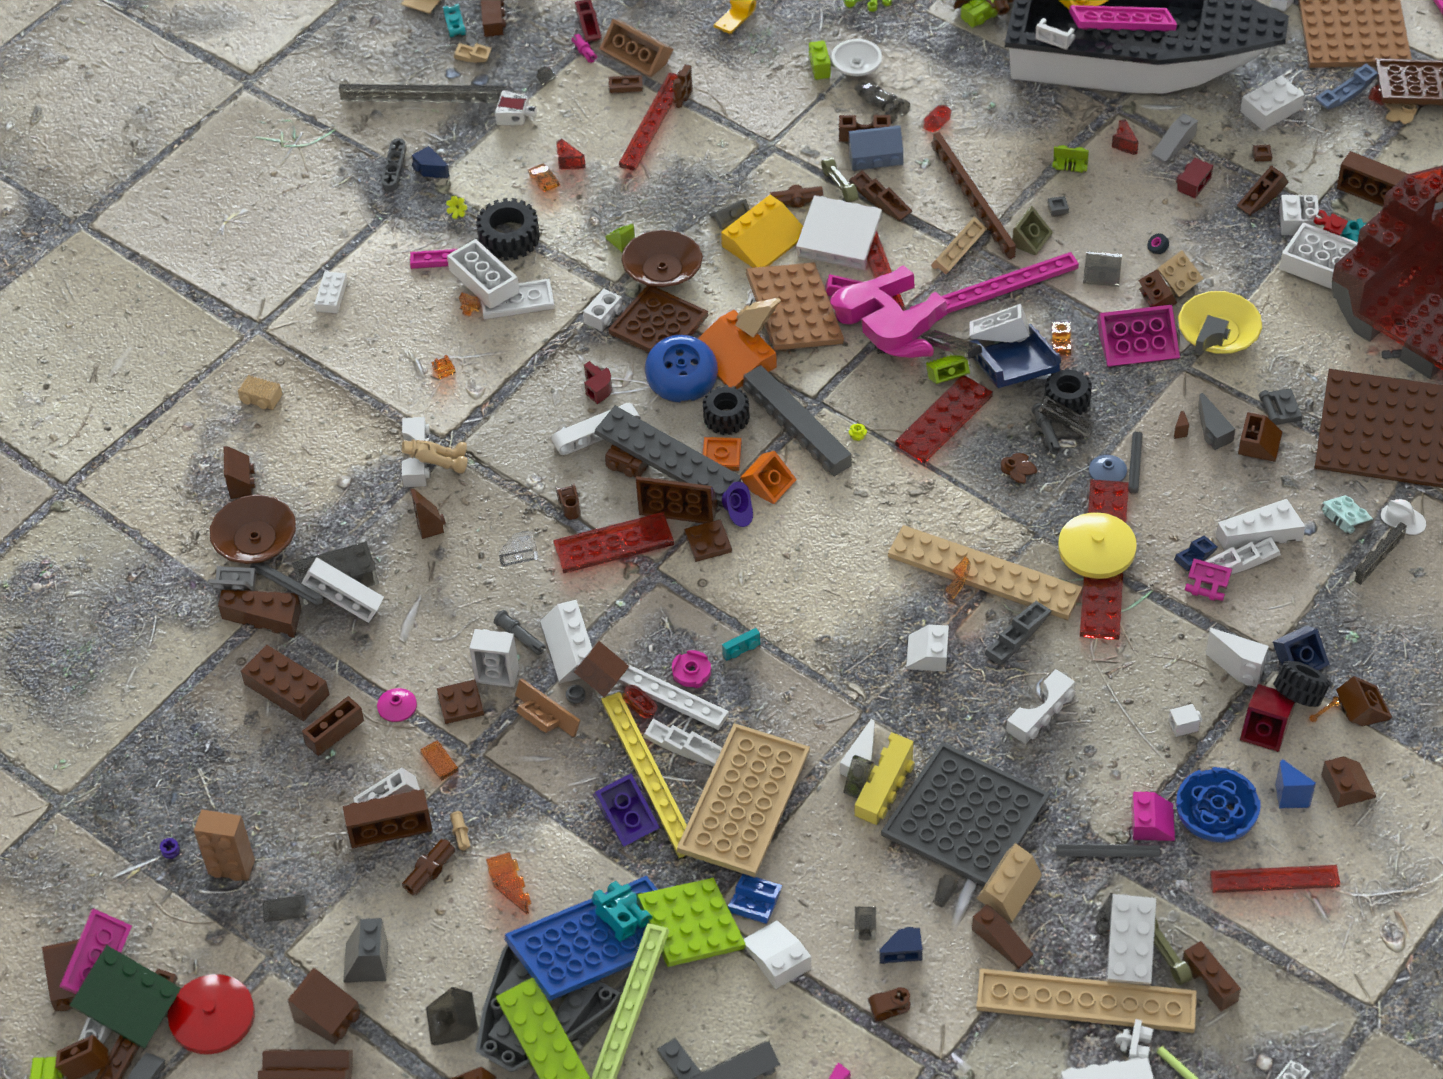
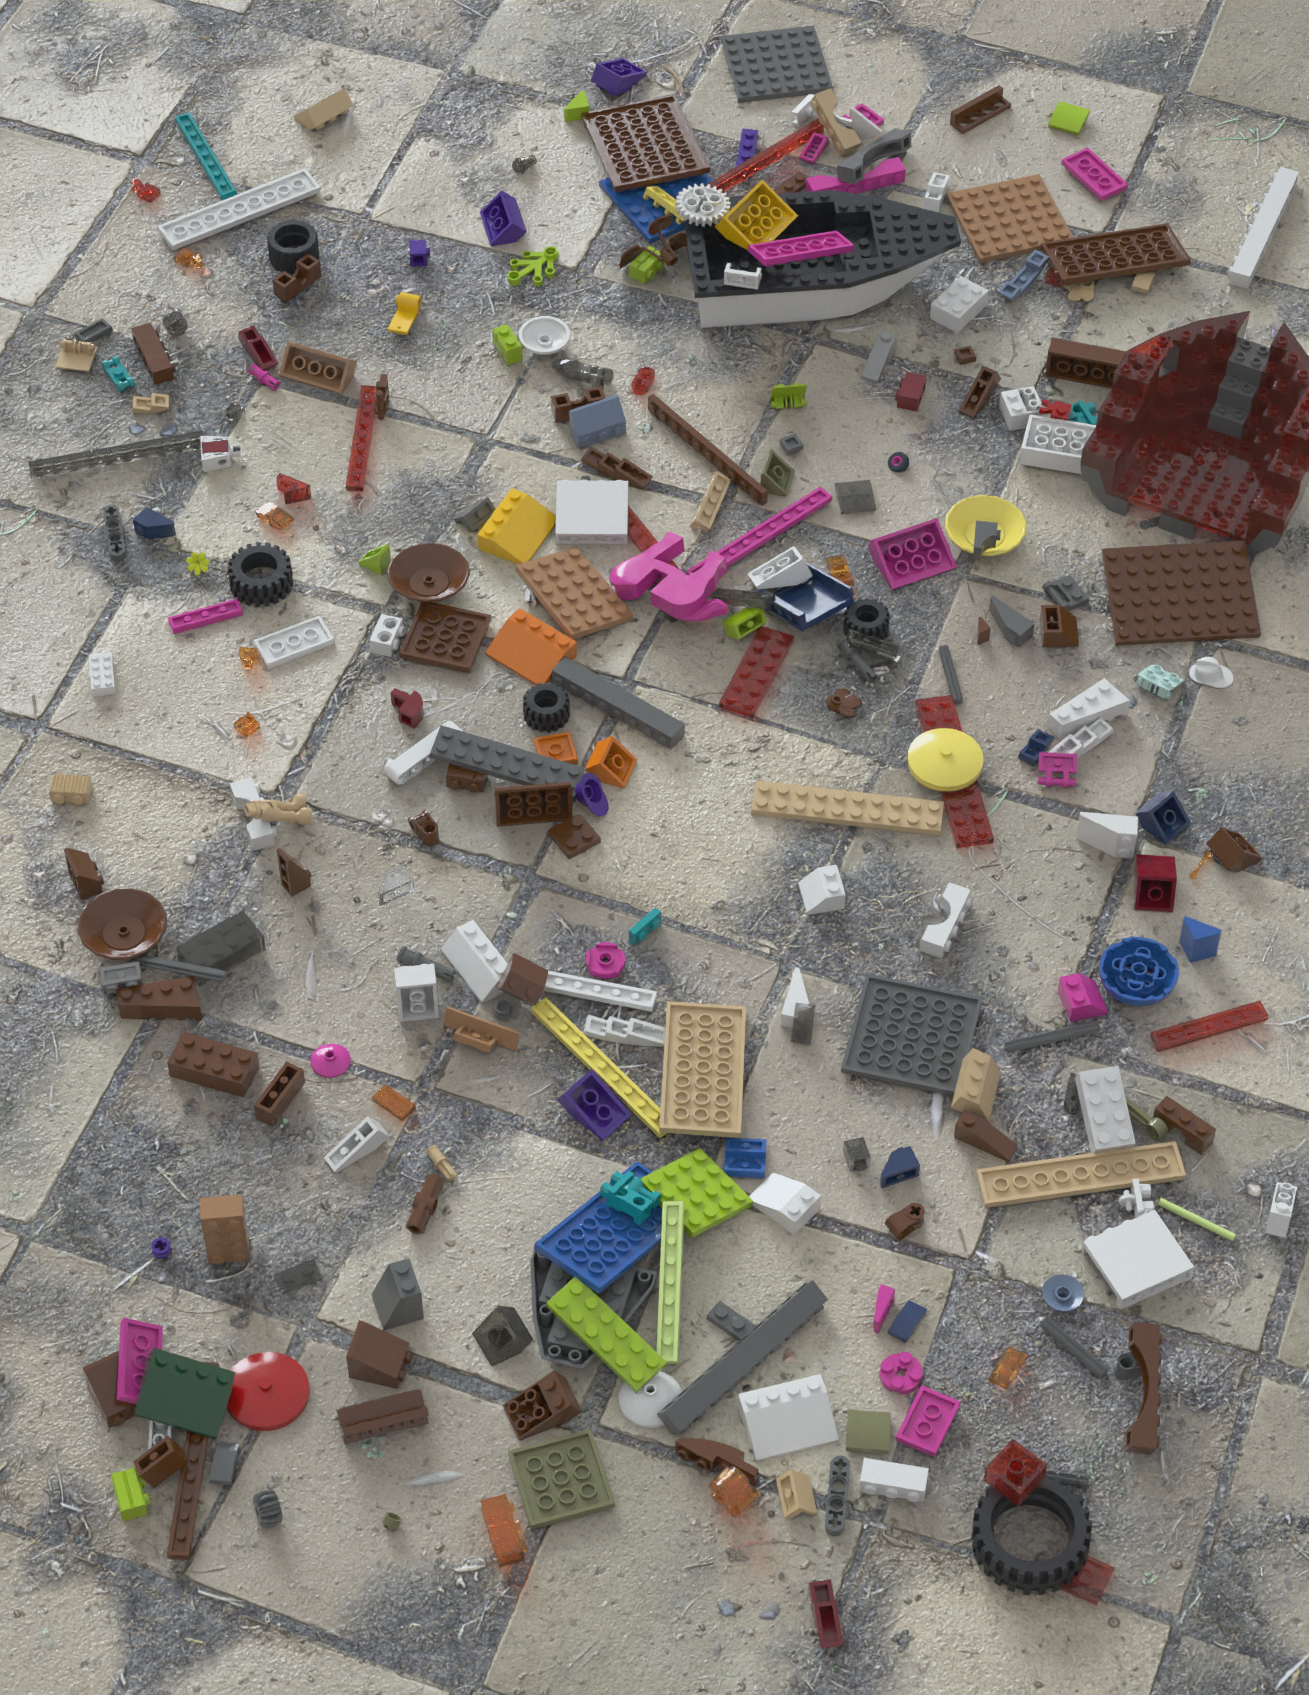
camera: 20 degrees left, 0 degrees up
white brick [301,557,384,623] -> none
reddish brown brick [343,789,433,849] -> none
reddish brown plate [436,679,484,724] -> none
white brick [447,239,519,309] -> none
clear orange slope [486,852,531,914] -> none
clear red plate [553,512,674,574] -> none
reddish brown plate [609,75,643,93] -> none
clear red plate [622,685,657,718] -> none
blue brick [645,335,718,403] -> none
tan slope [736,298,781,337] -> none
reddish brown piece [770,185,824,208] -> none
olive piece [821,157,859,203] -> none
dark pink slope [825,274,862,296] -> none
neon yellow plate [849,424,867,441] -> none
light yellow wedge [855,732,915,825] -> none
clear smoke cone [933,875,959,908] -> none
clear orange slope [945,556,971,599] -> none
dark grey slope [985,601,1052,665] -> none
sand blue dish [1089,455,1127,485] -> none
clear red slope [1112,119,1139,155] -> none
reddish brown brick [1138,269,1177,307] -> none
tan hinge [1157,250,1204,297] -> none
white brick [1168,704,1202,737] -> none
black tyre [1273,661,1330,707] -> none
reddish brown slope [1321,756,1376,808] -> none
clear smoke plate [1354,522,1407,585] -> none

